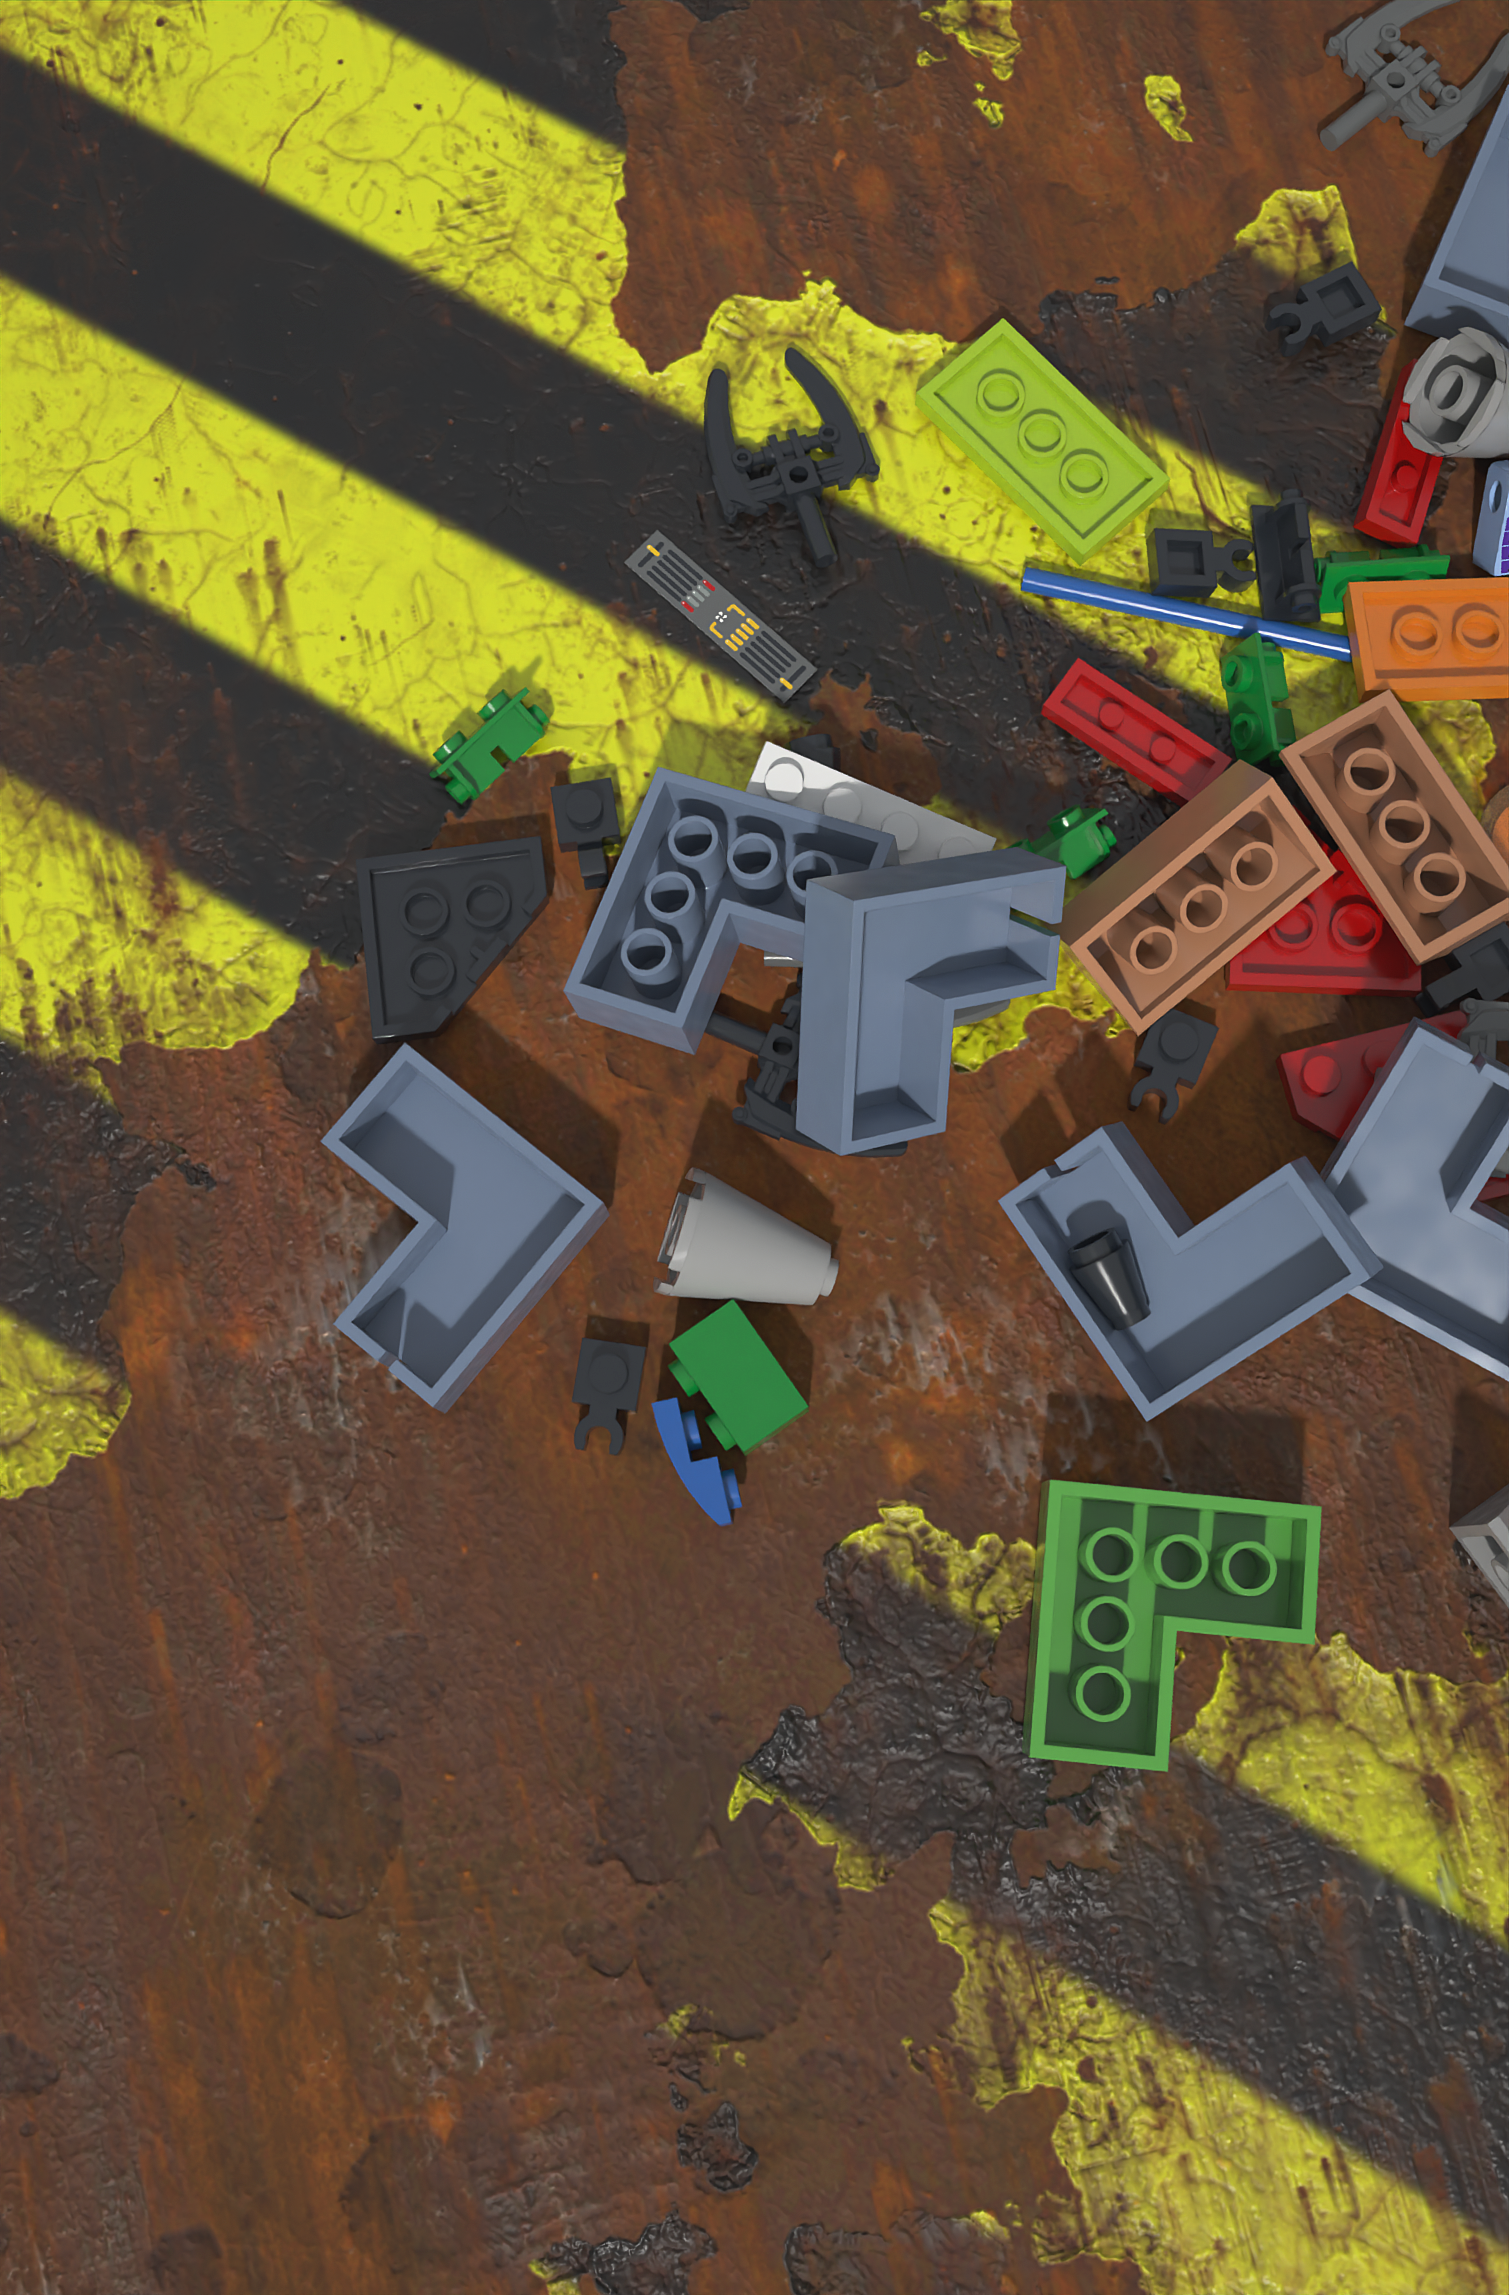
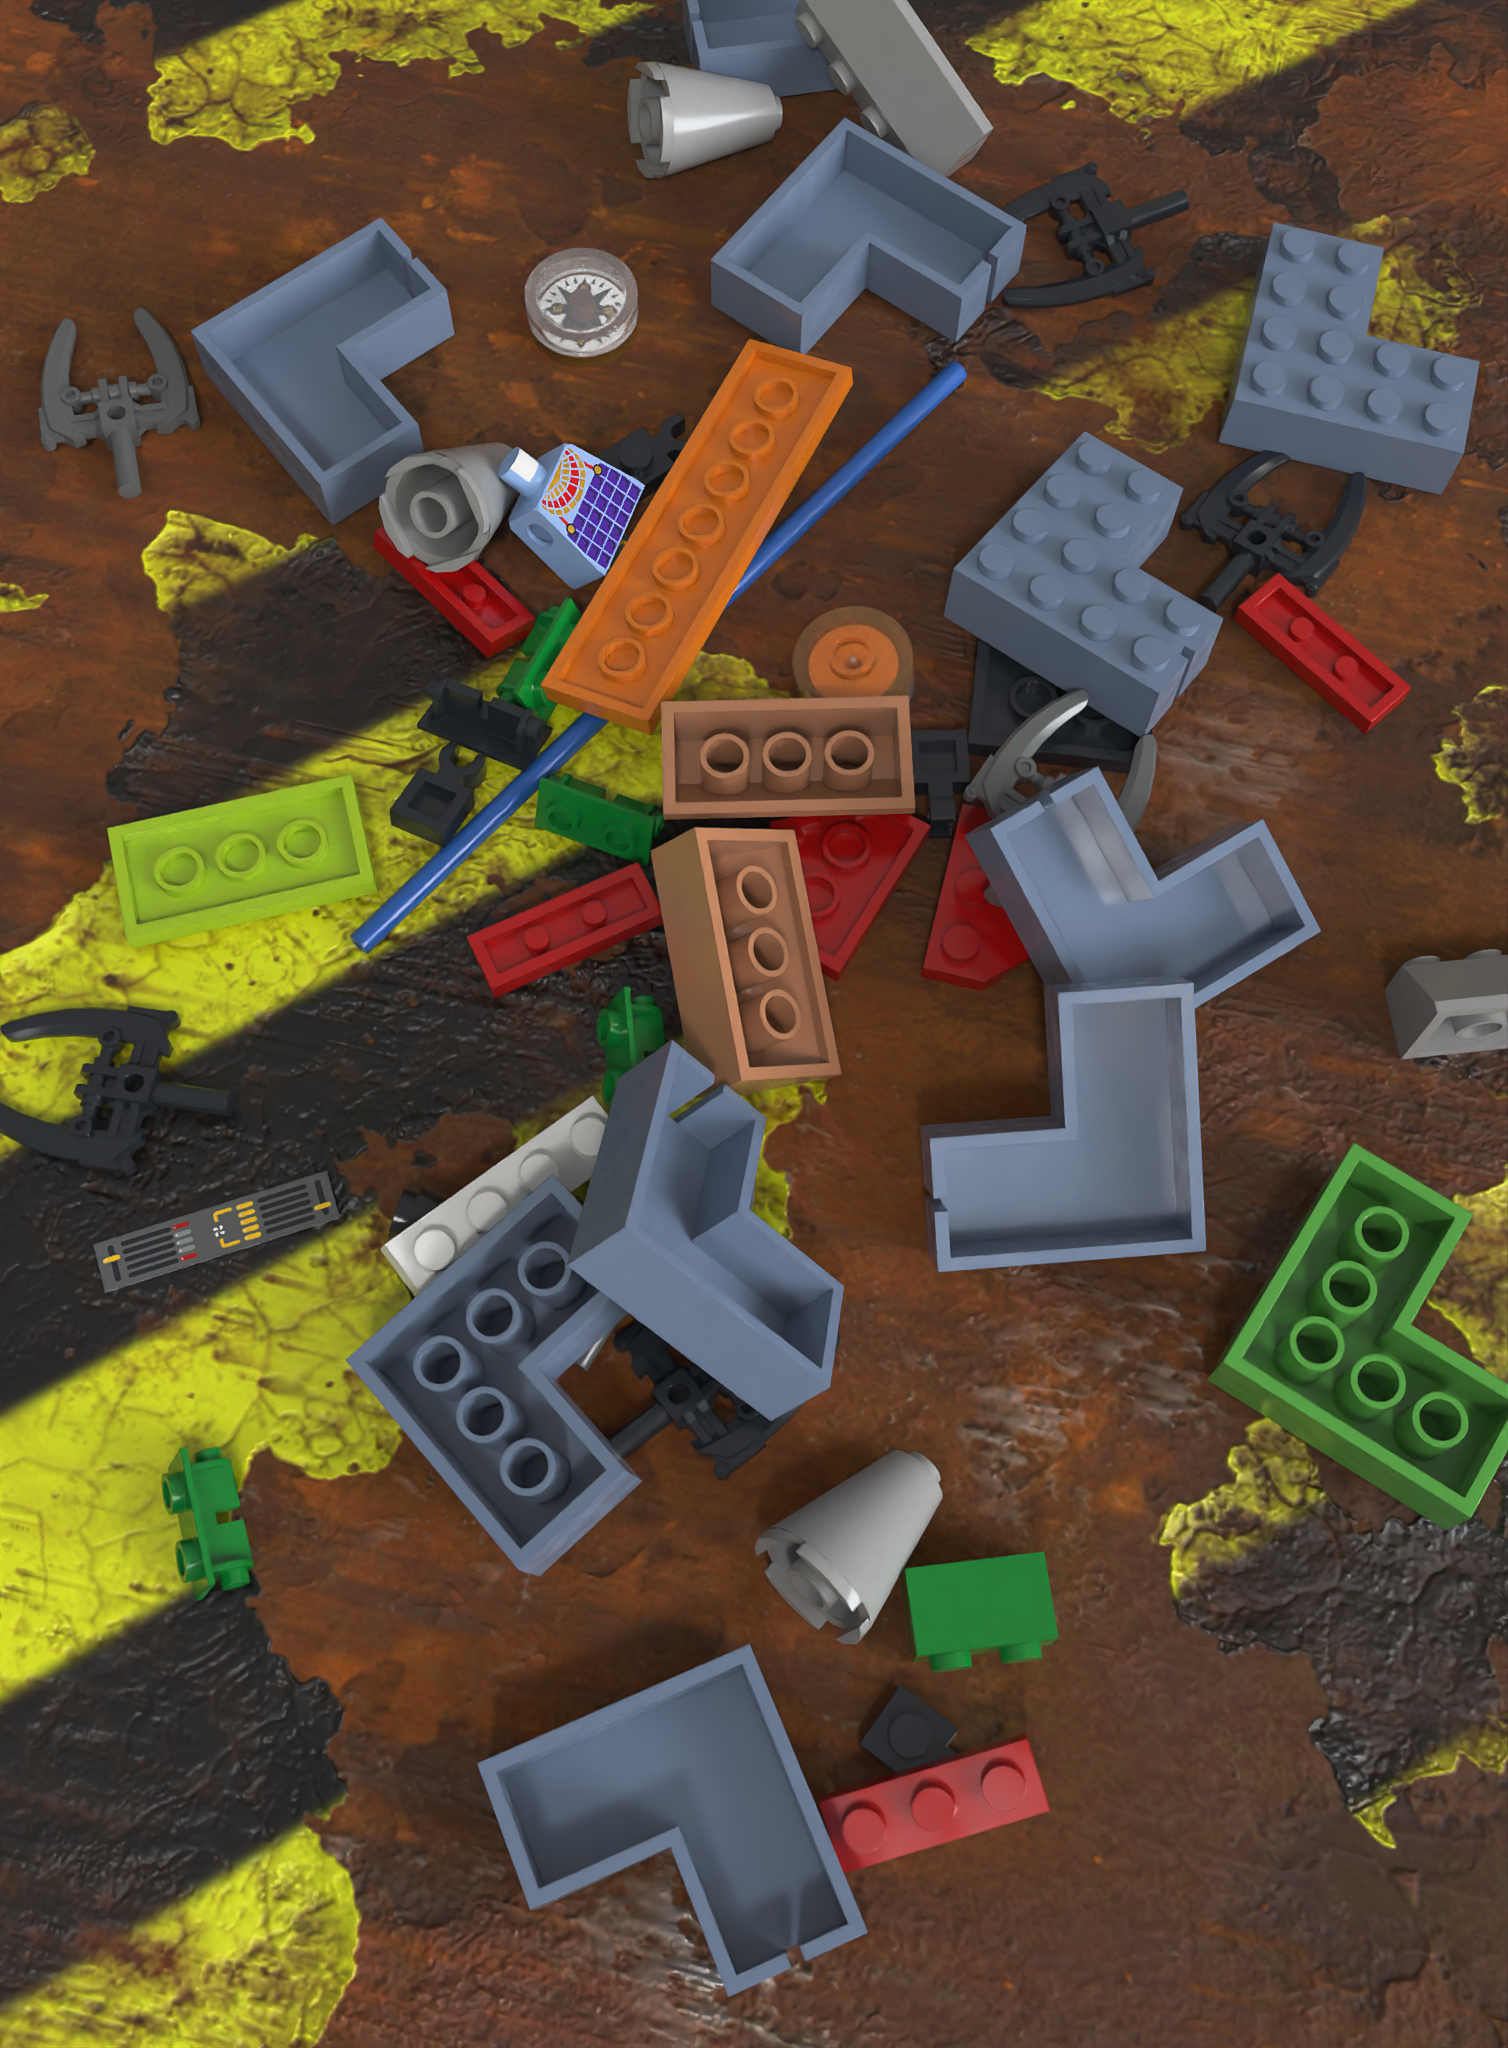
camera: 70 degrees left, 10 degrees down
black plate [356,836,550,1045] -> none
black plate [550,777,622,890] -> none
blue slope [651,1397,742,1527] -> none
black cone [1068,1228,1151,1330] -> none
black plate [1127,1008,1219,1125] -> none
black plate [1264,261,1382,357] -> none
none -> red plate [819,1733,1050,1873]

